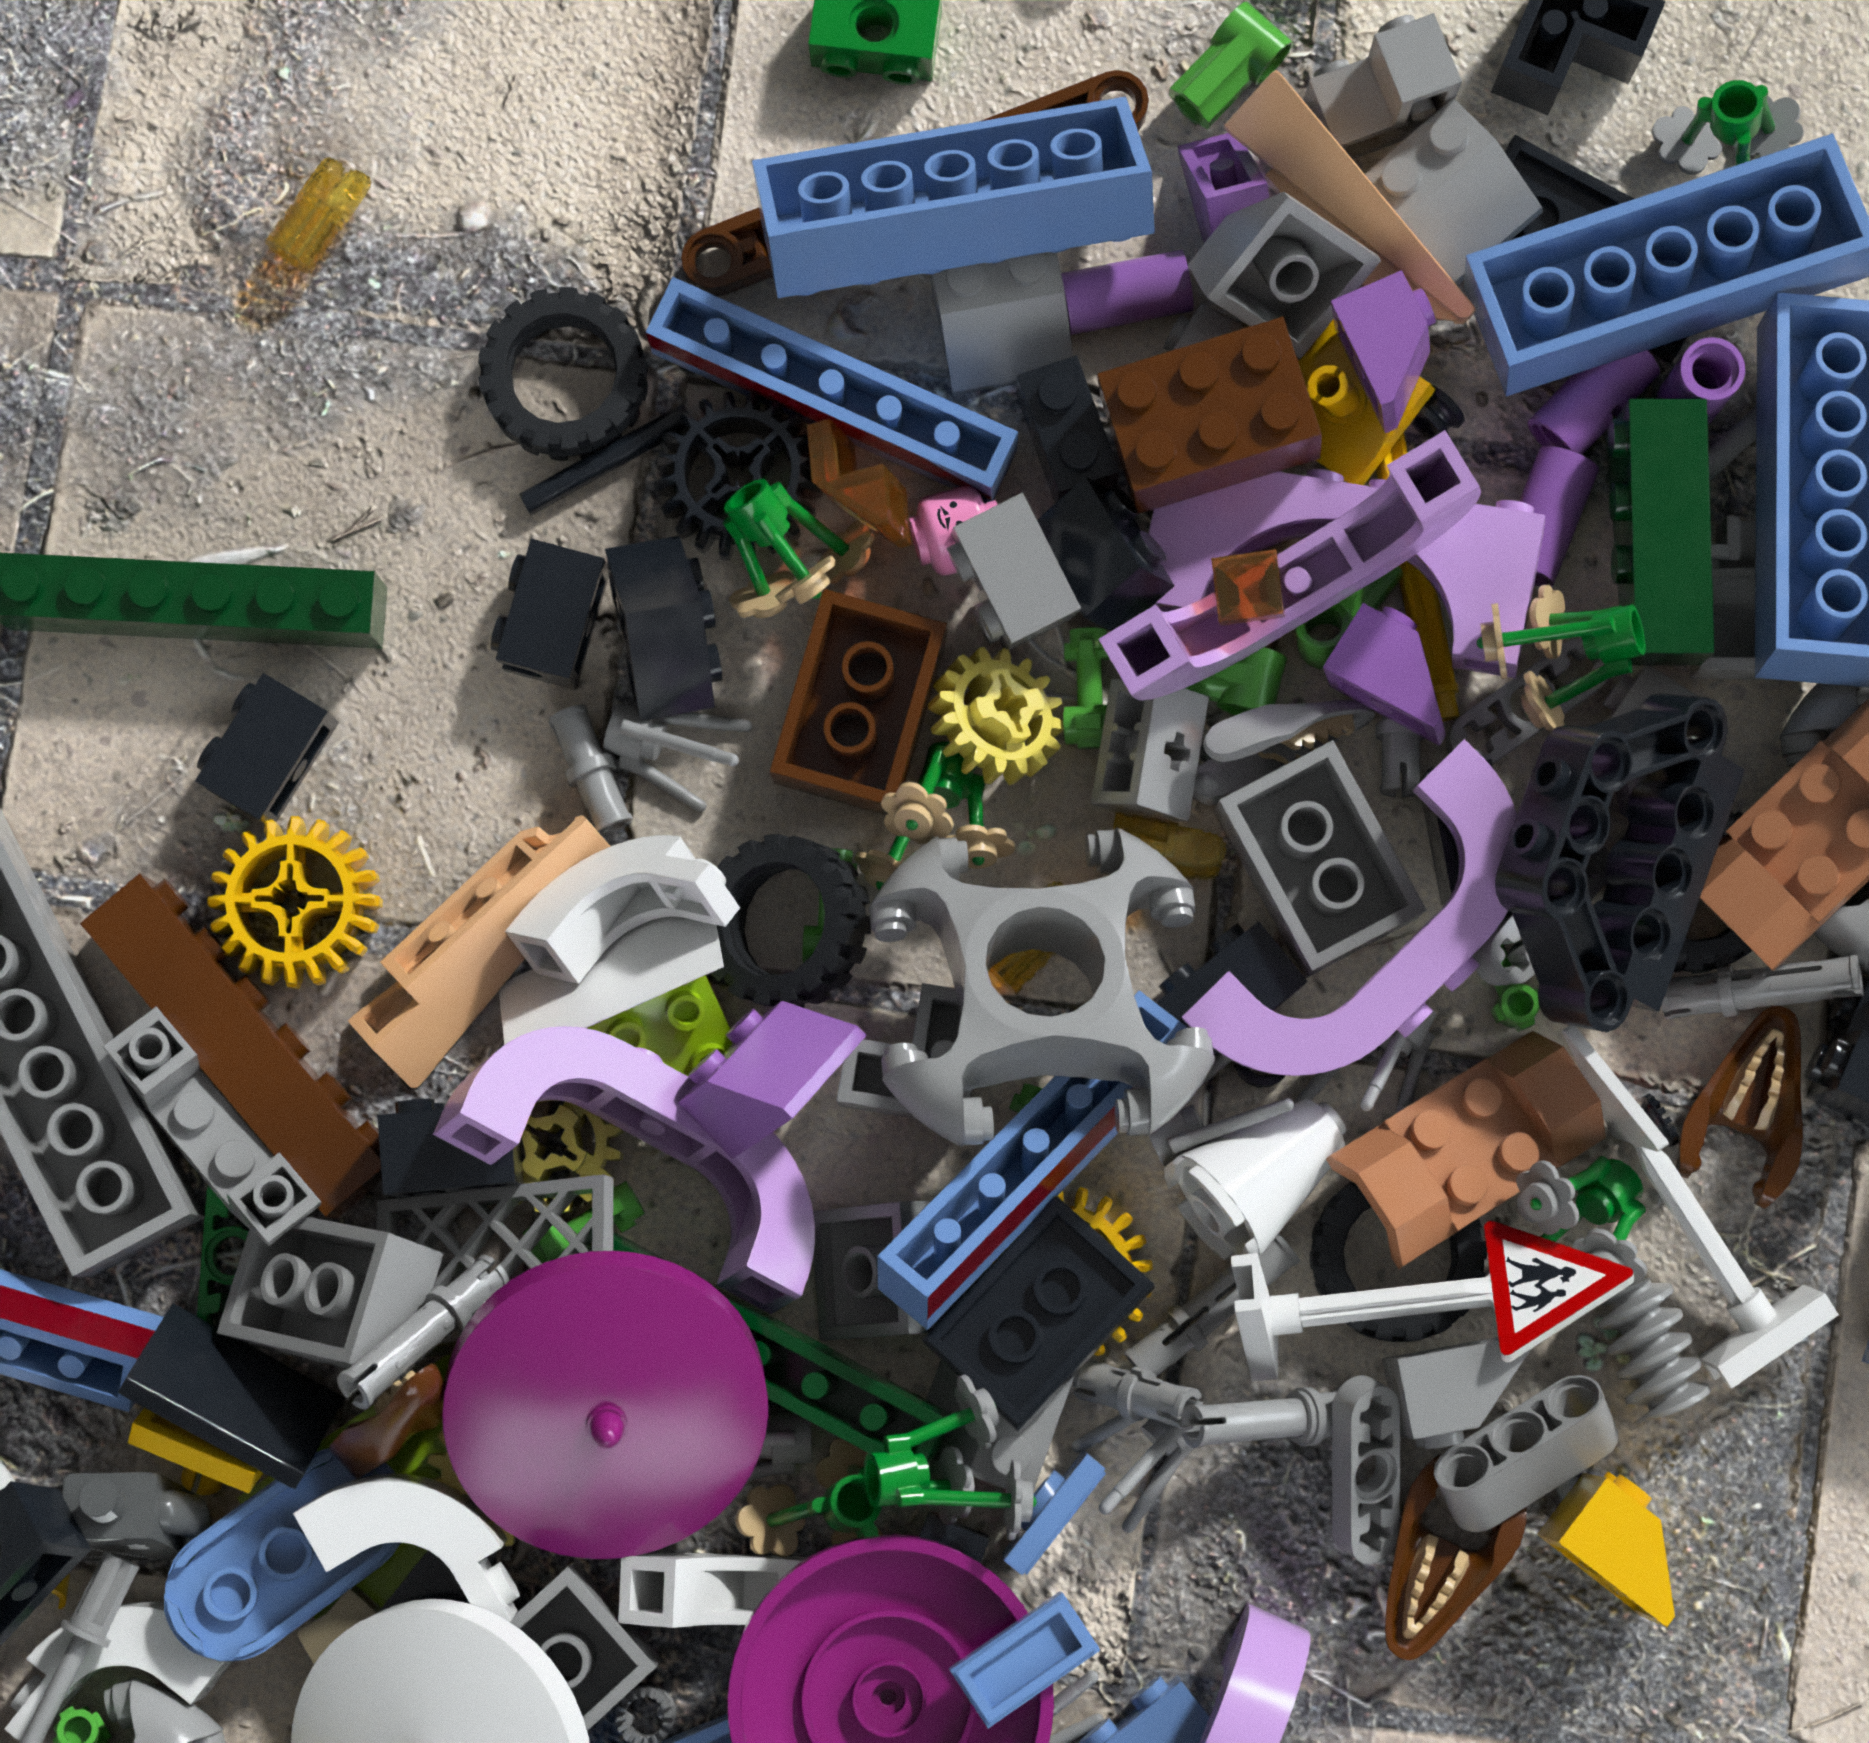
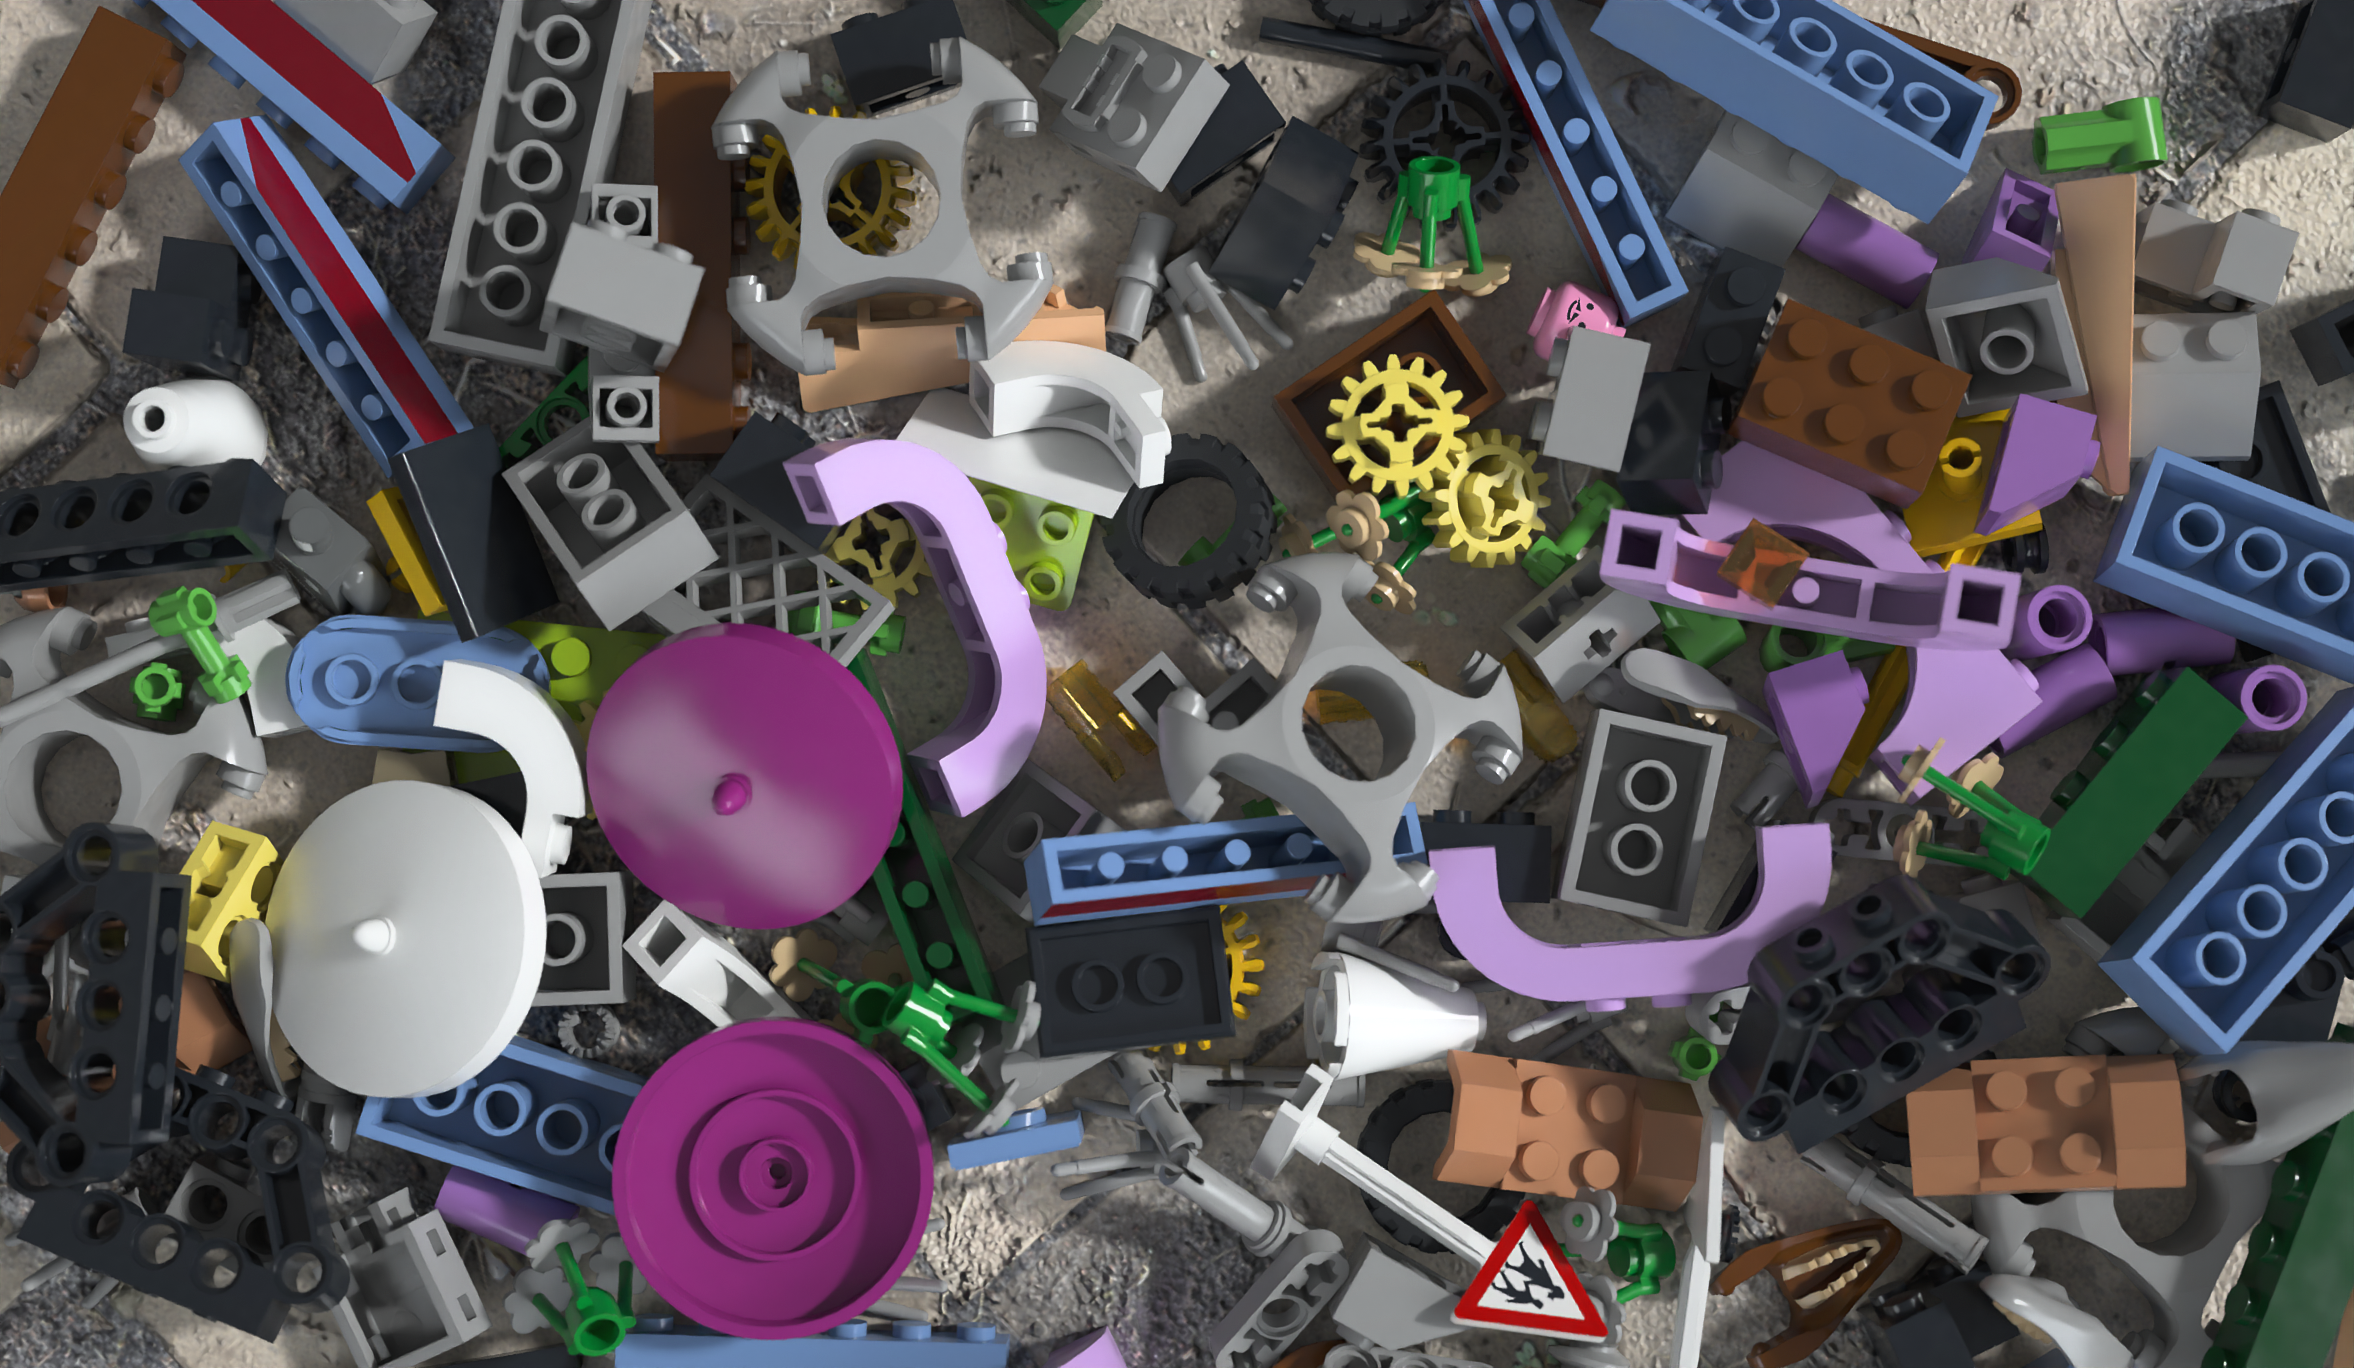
camera: 35 degrees right, 5 degrees up
reddish brown animal [329,1364,445,1479] -> none
light grey pin [337,1255,509,1409] -> none
medium lavender slope [678,1001,867,1159] -> none
clear orange slope [807,419,912,548] -> none
medium blue tile [948,1591,1100,1728] -> none
none -> bright green bar [149,585,252,704]
none -> light grey brick [539,219,704,373]
none -> light grey piece [711,36,1054,376]
none -> light grey piece [1039,23,1230,193]
none -> clear yellow hinge [1045,659,1157,783]
none -> light yellow gear [1325,354,1469,499]
none -> medium lavender pin [1999,585,2092,661]

